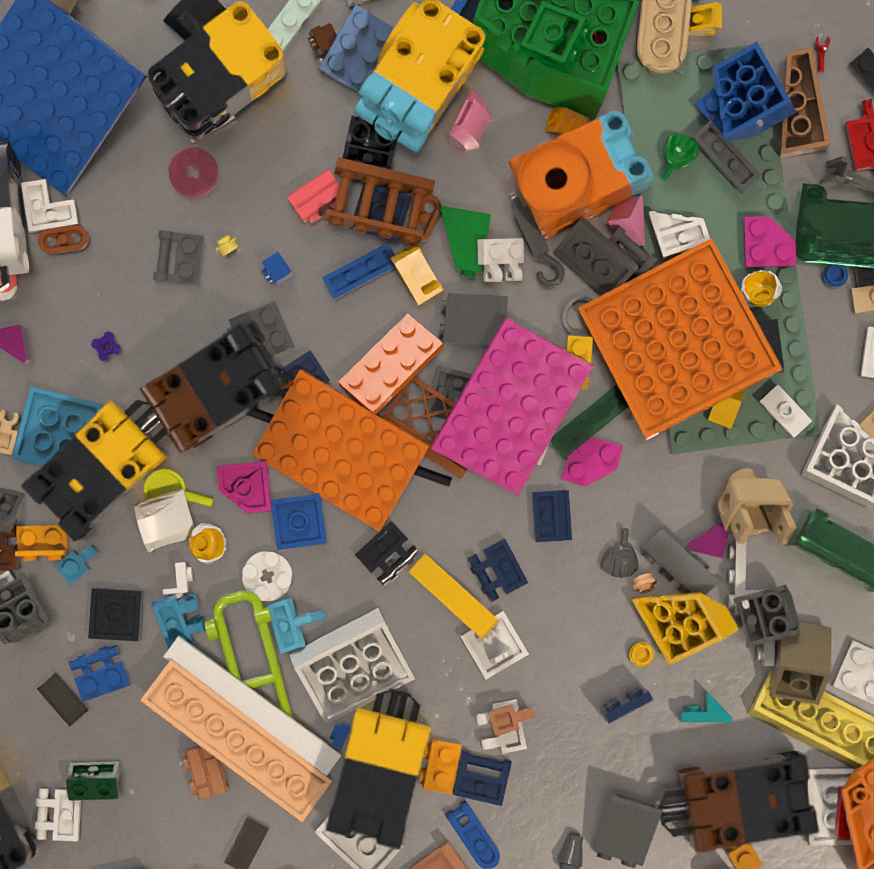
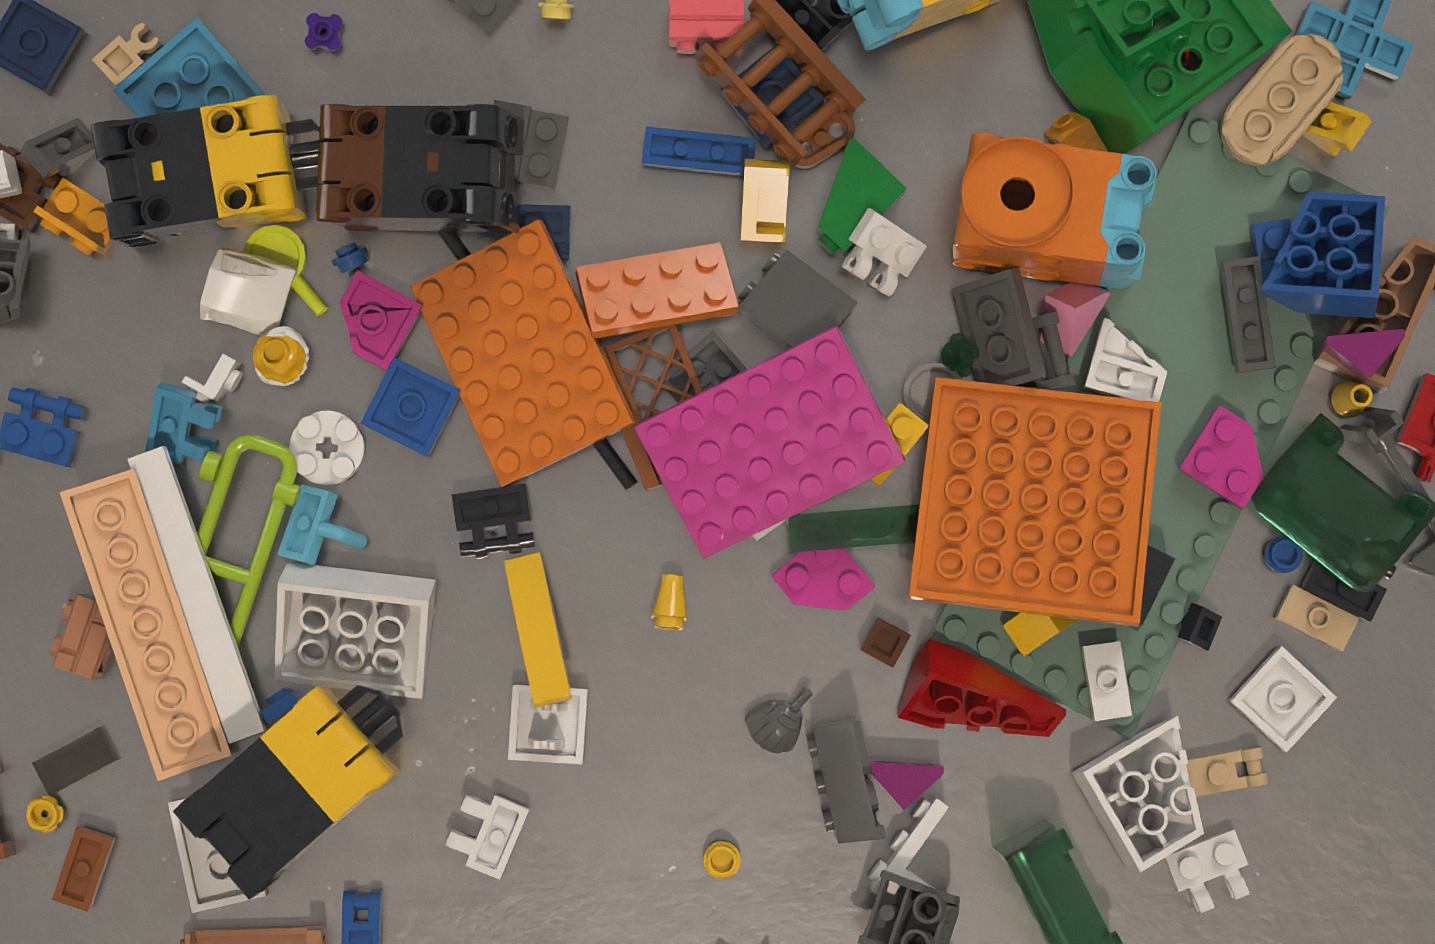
camera: 30 degrees right, 0 degrees up
dark azure plate [54,545,99,586] -> none
black plate [88,588,143,641] -> none
blue plate [261,252,293,285] -> none
light orange bracket [419,739,462,795] -> none
bright pink slope [449,89,493,152] -> none
dark blue plate [453,750,512,806] -> none
dark blue plate [468,539,528,602] -> none
nougat plate [488,705,534,736] -> none
dark grey piece [509,192,565,287] -> none
dark blue plate [532,490,572,542] -> none
dark blue plate [600,687,654,724] -> none
yellow wedge [632,593,739,666] -> none
light nougat plate [633,573,657,594] -> none
green piece [661,134,699,181] -> none
tan piece [717,468,797,544] -> none
yellow hair [741,270,782,307] -> none
none -> blue plate [331,242,368,273]
none -> yellow cone [651,574,688,630]
none -> reddish brown plate [860,617,911,668]
none -> red wedge [898,639,1066,737]
none -> clear green plate [941,333,980,377]
none -> black plate [1177,602,1222,651]
none -> magenta slope [1322,329,1405,382]
none -> yellow cone [1331,381,1373,418]

